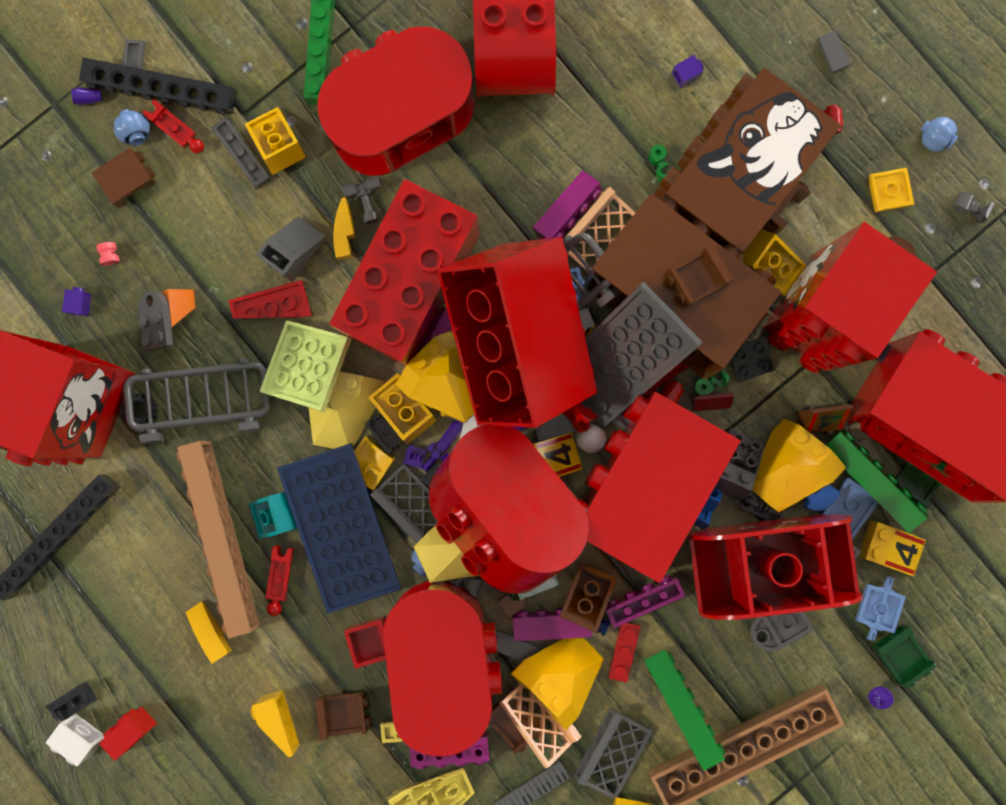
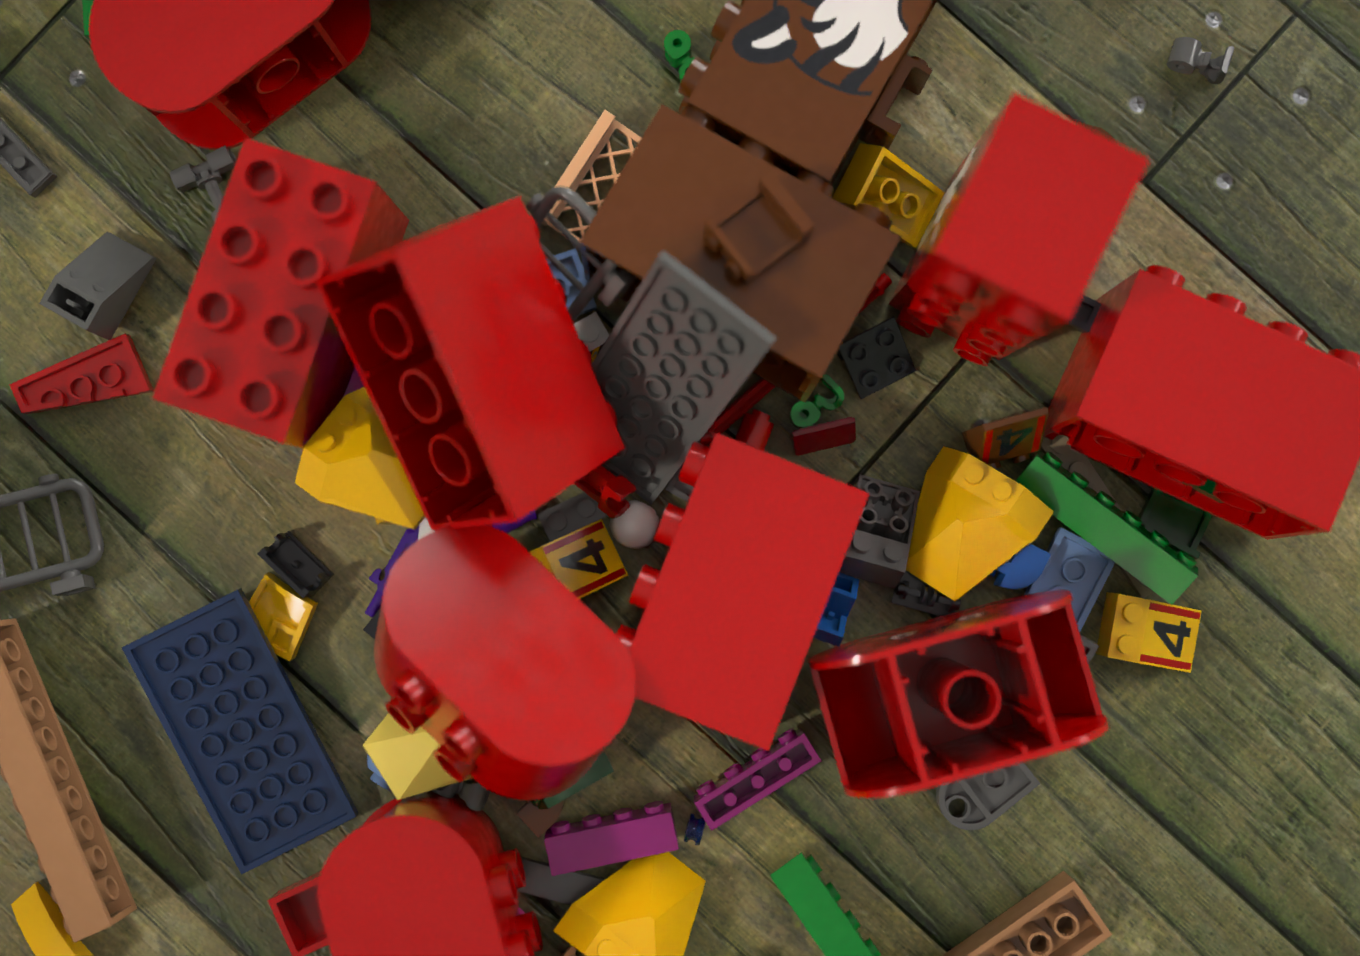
camera: 10 degrees left, 0 degrees up
yellow slope [245,107,306,175] -> none
teal slope [249,492,297,540] -> none
yellowish green plate [259,320,352,412] -> none
red plate [266,545,295,617] -> none
light yellow wedge [309,372,385,449] -> none
yellow slope [333,197,357,261] -> none
yellow slope [368,373,437,445] -> none
dark grey fence [370,463,438,544] -> none
dark purple tile [403,445,427,469] -> none
magenta brick [533,170,602,239] -> none
reddish brown slope [560,563,617,633] -> none
red plate [608,622,641,683] -> none
medium blue plate [855,576,906,641] -> none
yellow tile [868,168,914,213] -> none
dark purple hat [868,686,894,709] -> none
dark green panel [872,624,937,688] -> none

